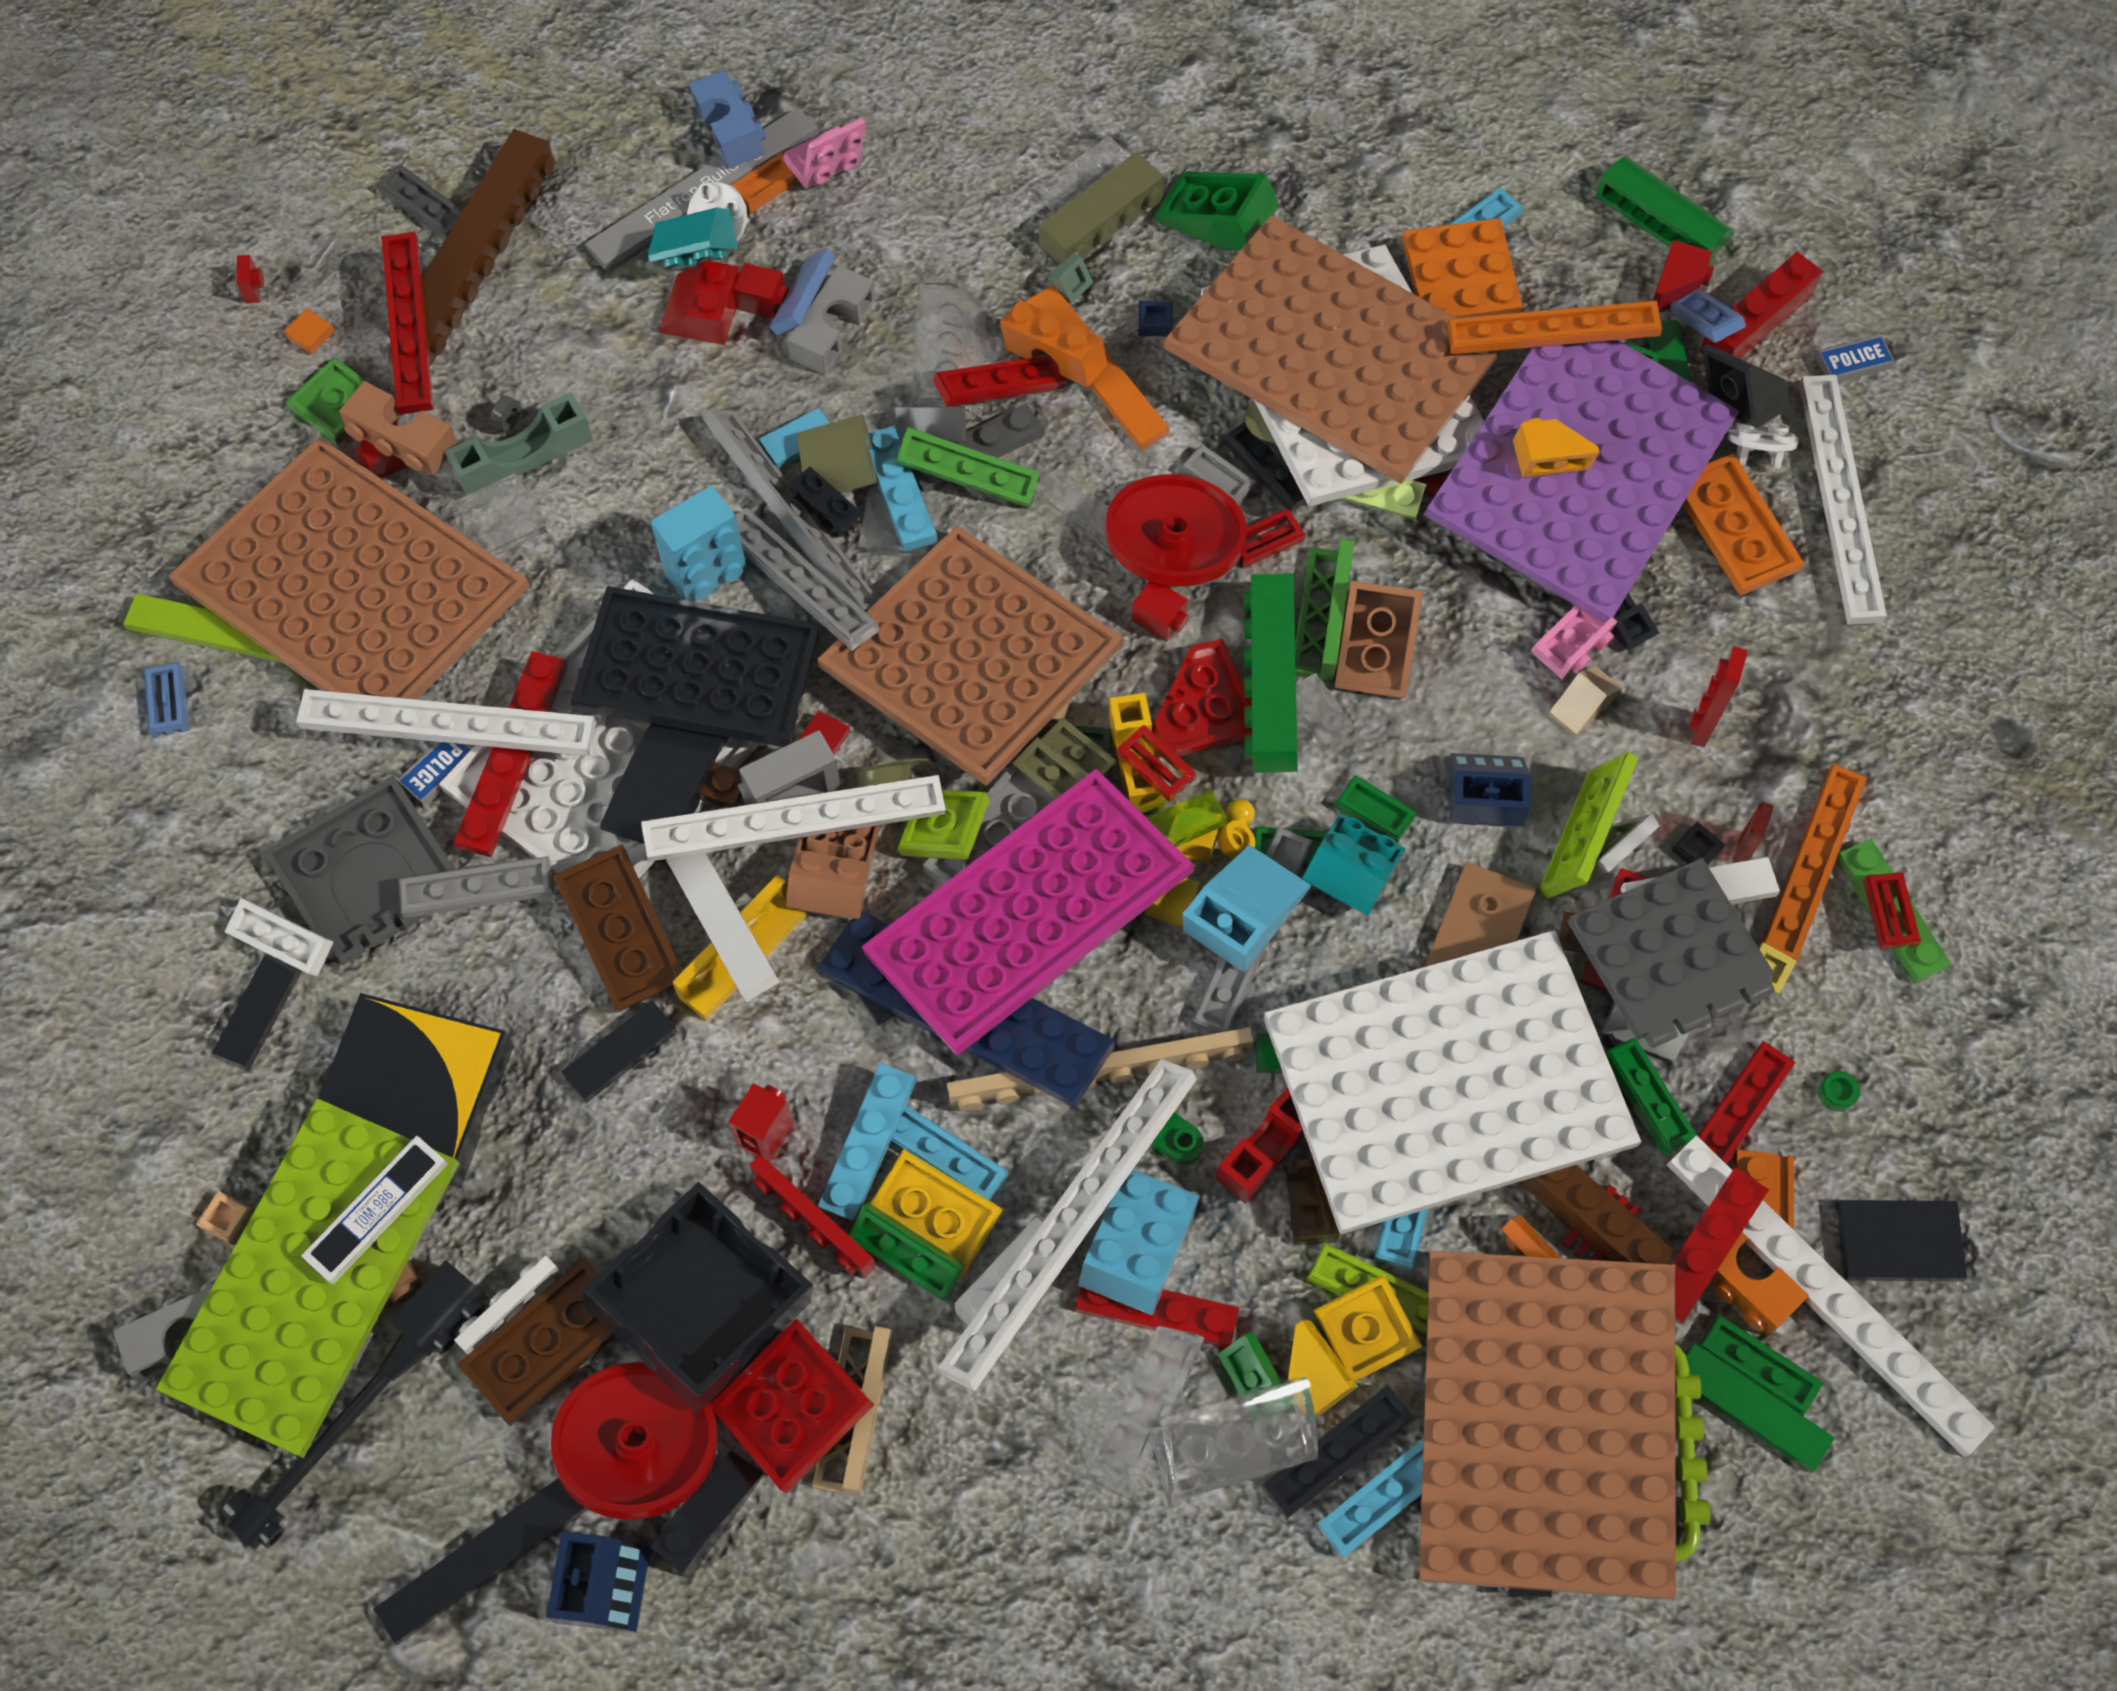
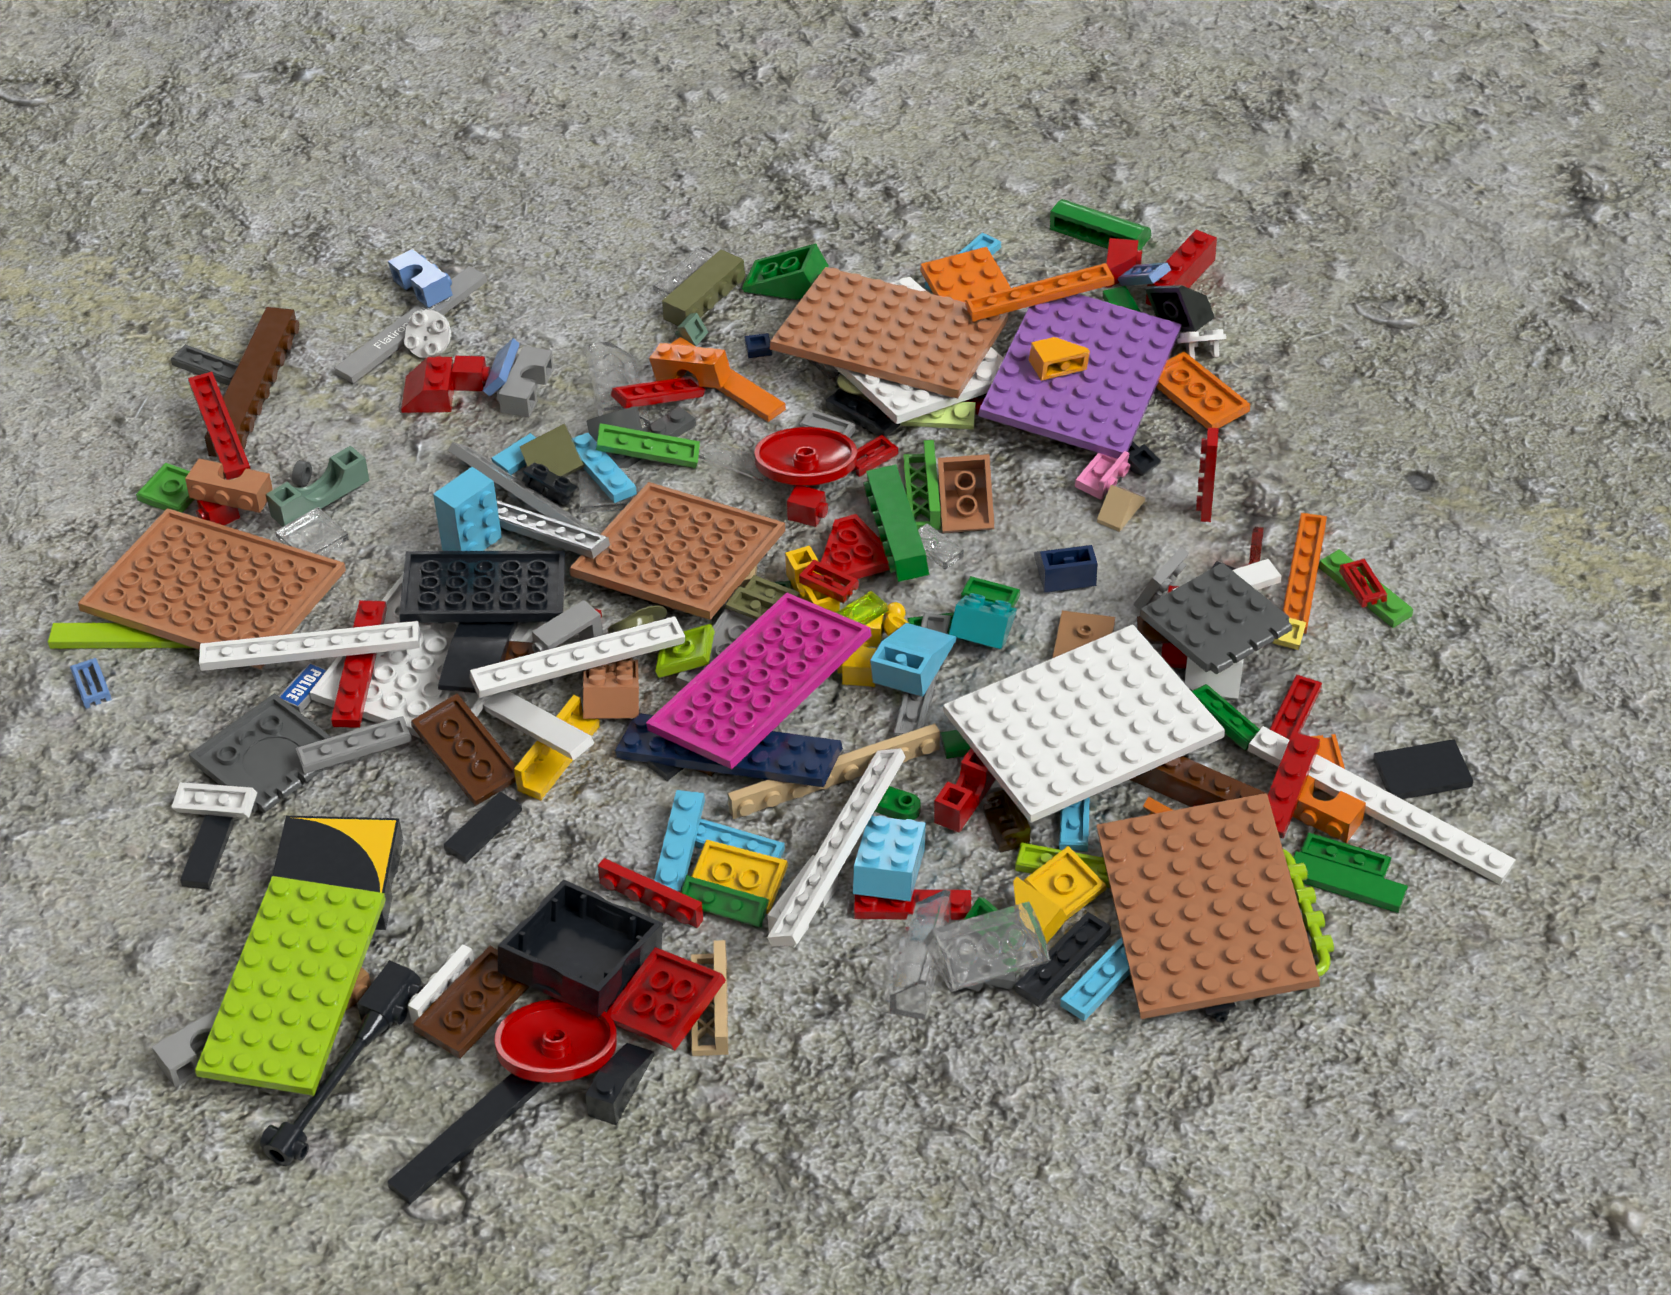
camera: 10 degrees left, 20 degrees down
light nougat tile [196,1191,254,1245] -> none
red plate [236,255,264,304] -> none
orange tile [284,309,335,355] -> none
tile [301,1136,448,1285] -> none
dark blue slope [546,1531,651,1633] -> none
teal slope [648,207,738,269] -> none
red brick [728,1083,794,1162] -> none
orange tile [731,152,800,214] -> none
bright pink bracket [783,118,867,189] -> none
lime tile [1539,751,1639,899] -> none
white plate [1799,375,1887,625] -> none
tile [1815,335,1895,382] -> none
green tile [1818,1071,1860,1112] -> none

